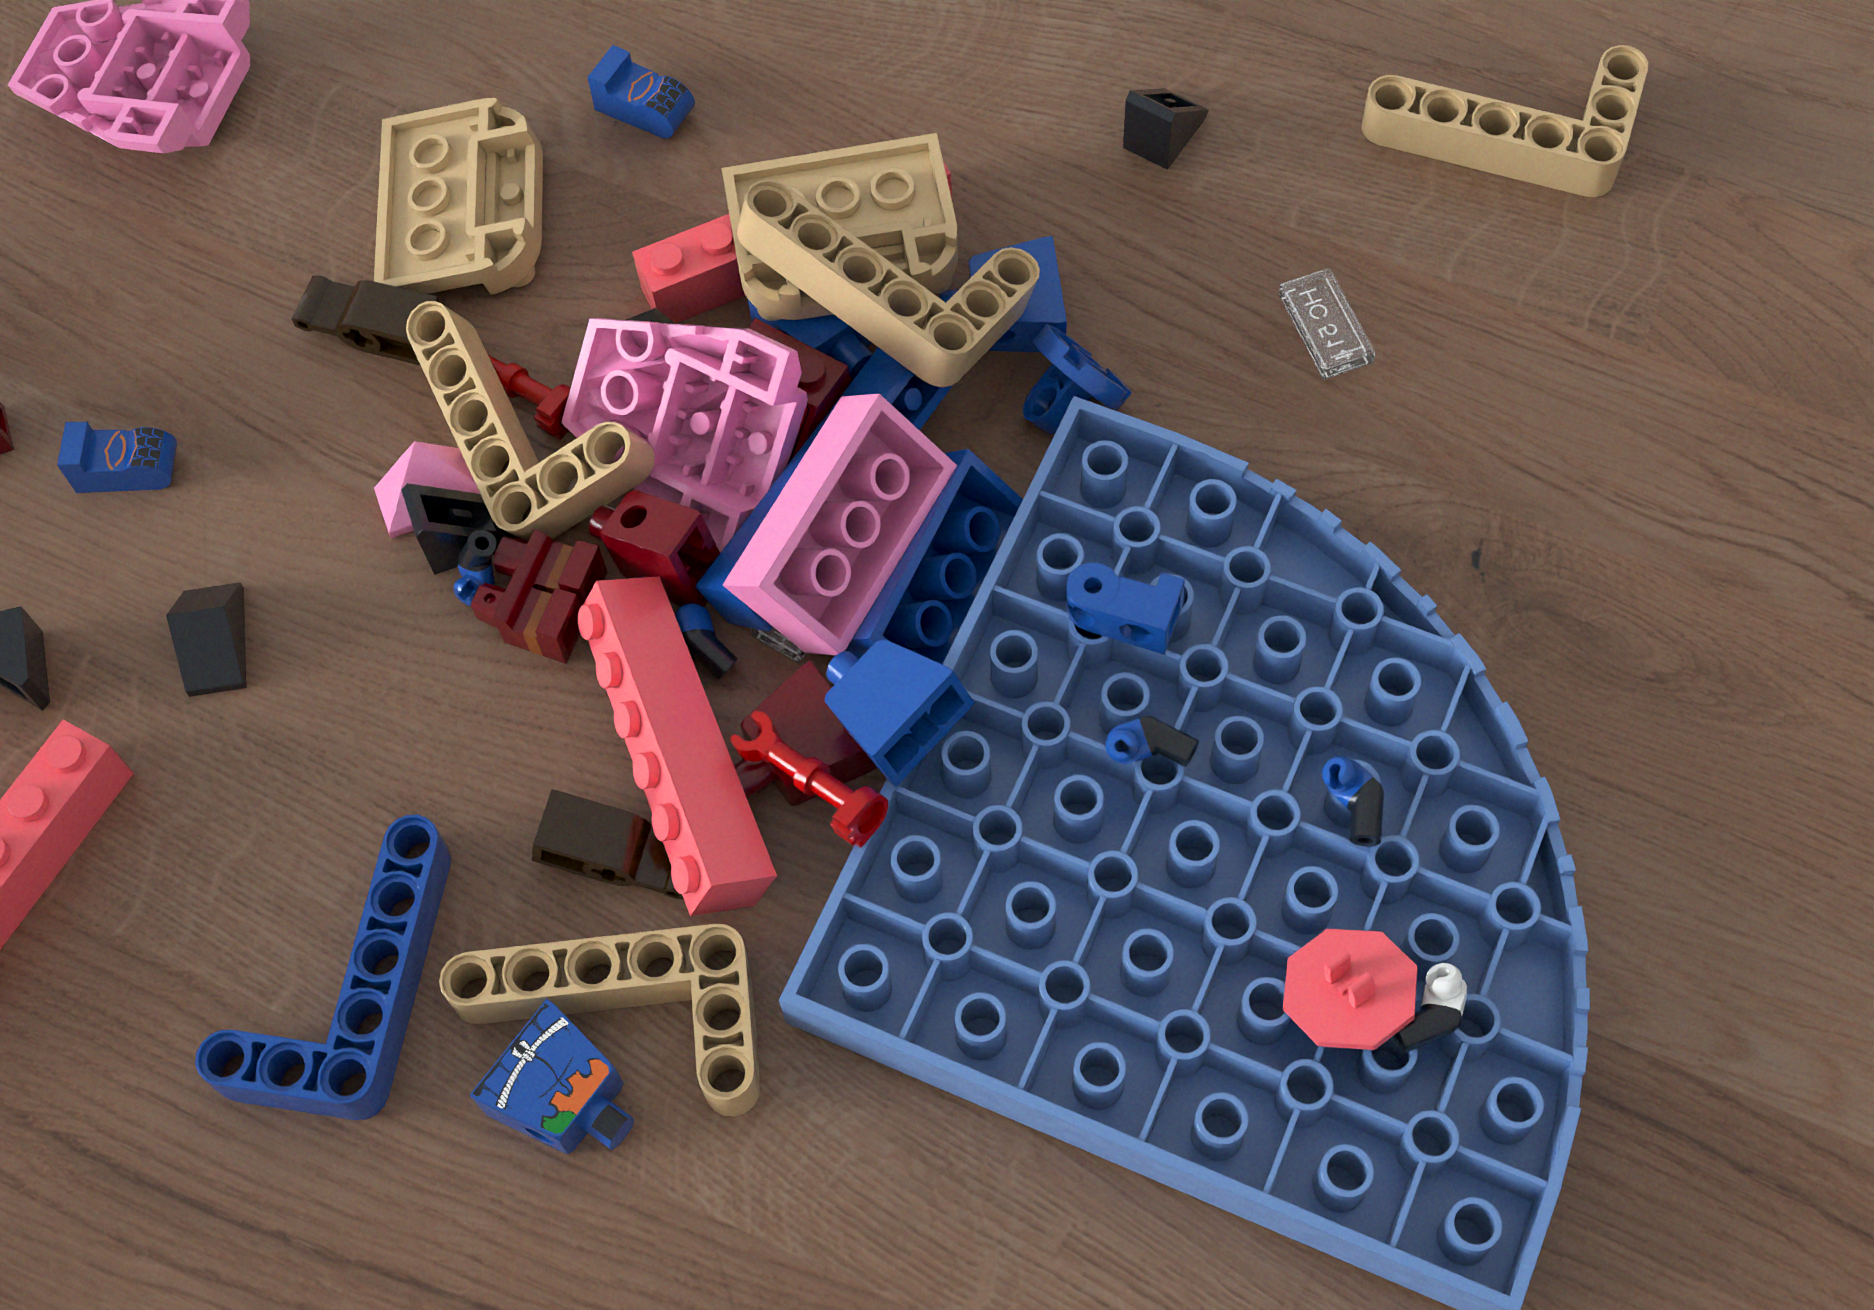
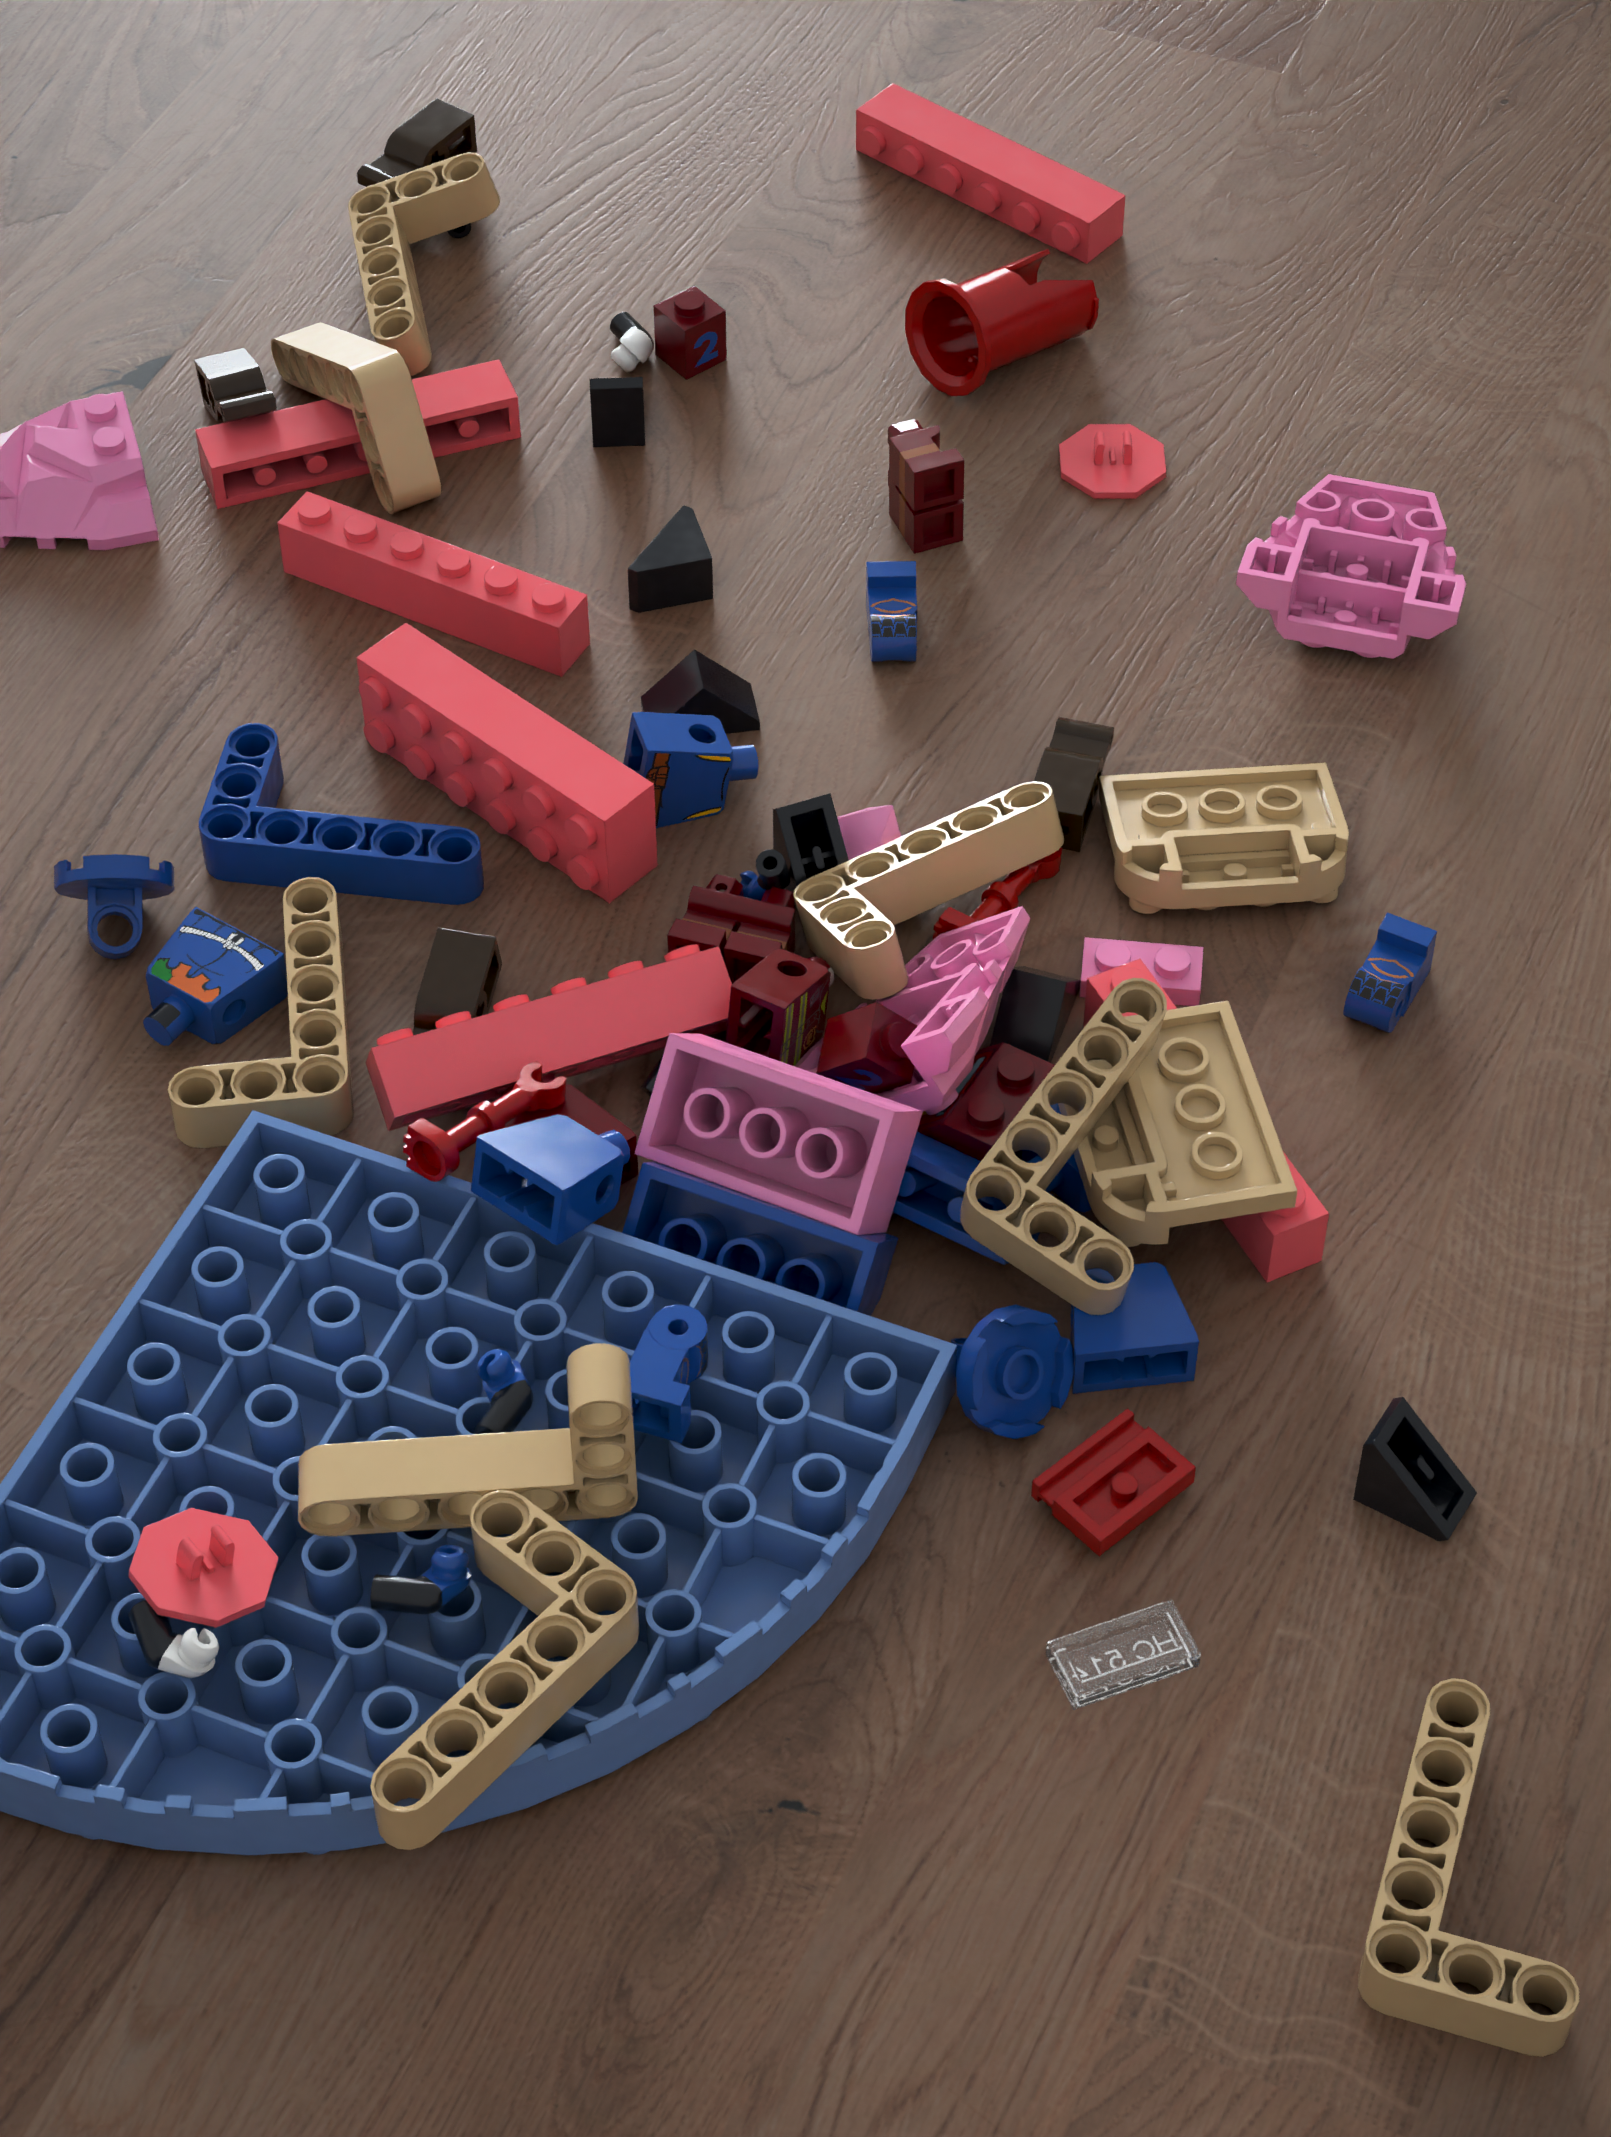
camera: 85 degrees right, 15 degrees down
none -> blue tile [54,854,174,960]
none -> tan beam [298,1343,638,1536]
none -> coral brick [356,623,658,904]
none -> tan beam [370,1490,639,1850]
none -> blue torso [623,712,759,828]
none -> dark red brick [816,1002,918,1094]
none -> red plate [1031,1408,1196,1556]
none -> bright pink plate [1079,937,1203,1006]

